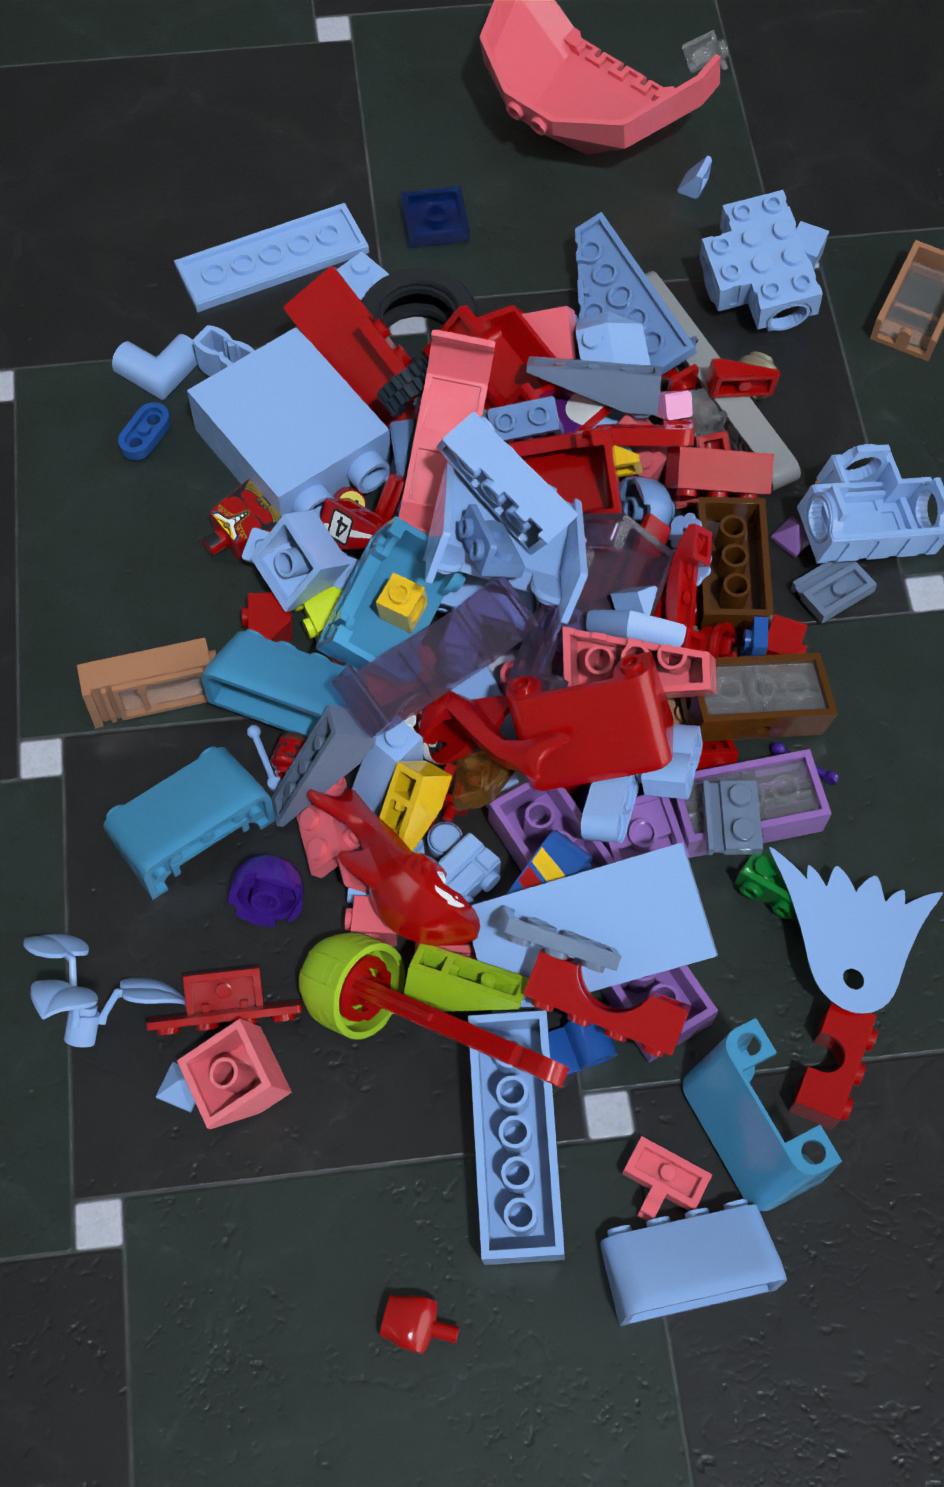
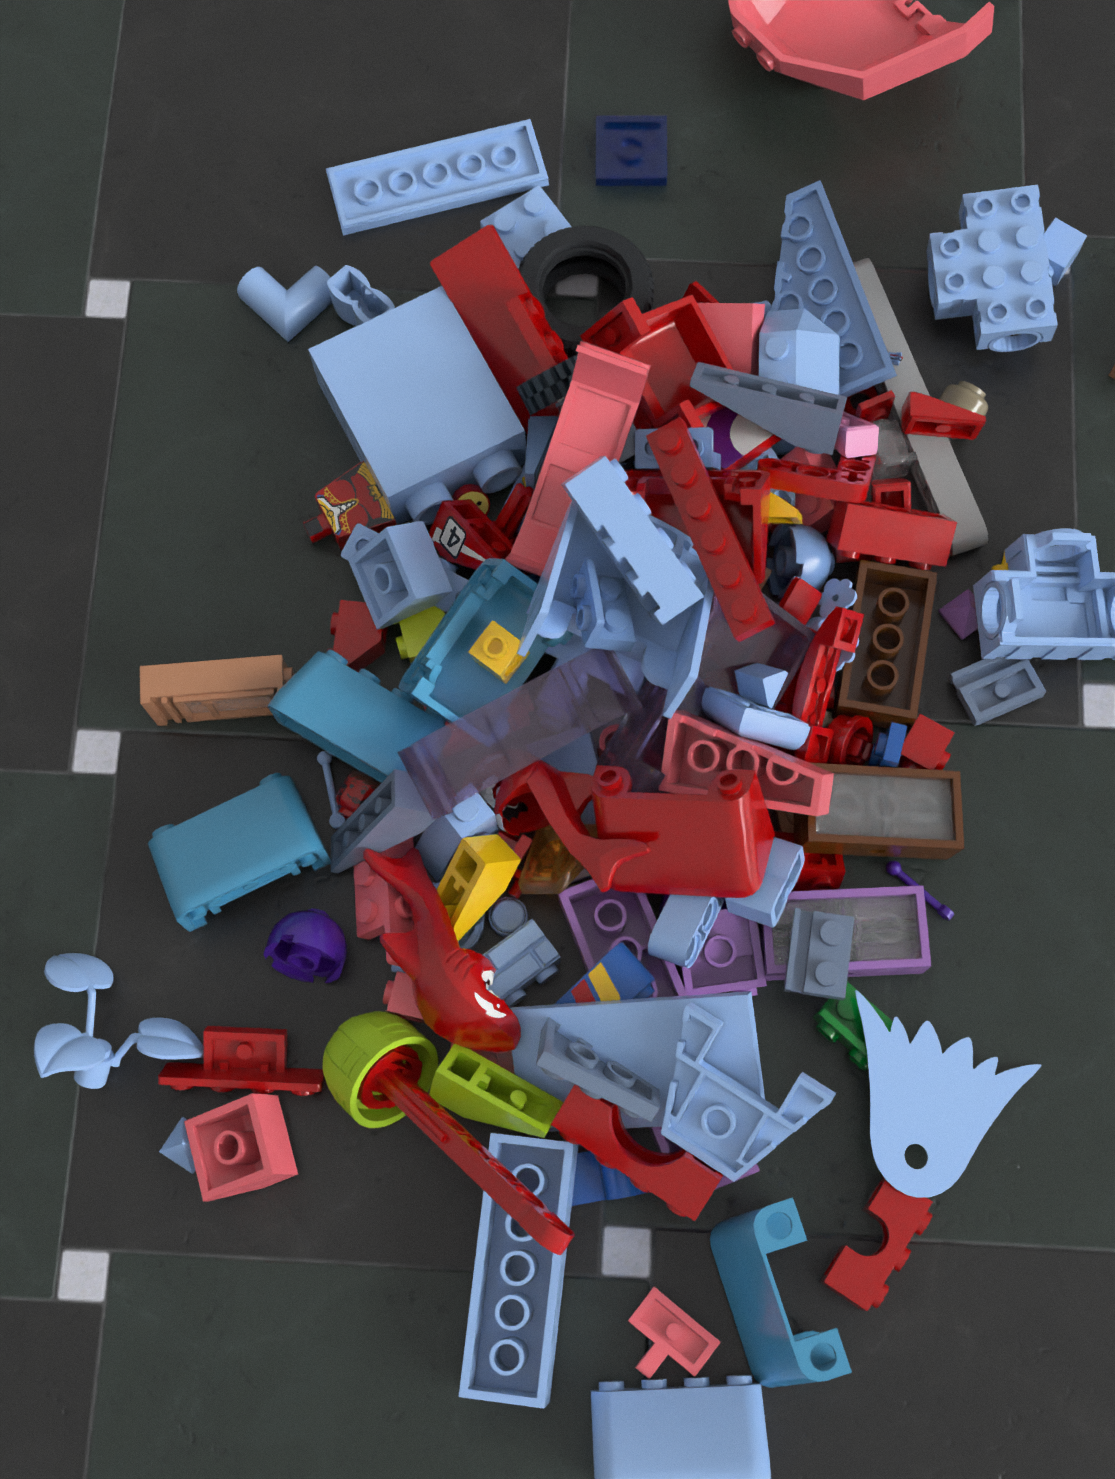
camera: 15 degrees right, 10 degrees up
blue plate [118,402,171,460] -> none
red piece [380,1294,460,1354] -> none
light blue slope [677,156,712,199] -> none
none -> red plate [646,417,776,642]
none -> light blue wing [661,1002,836,1182]

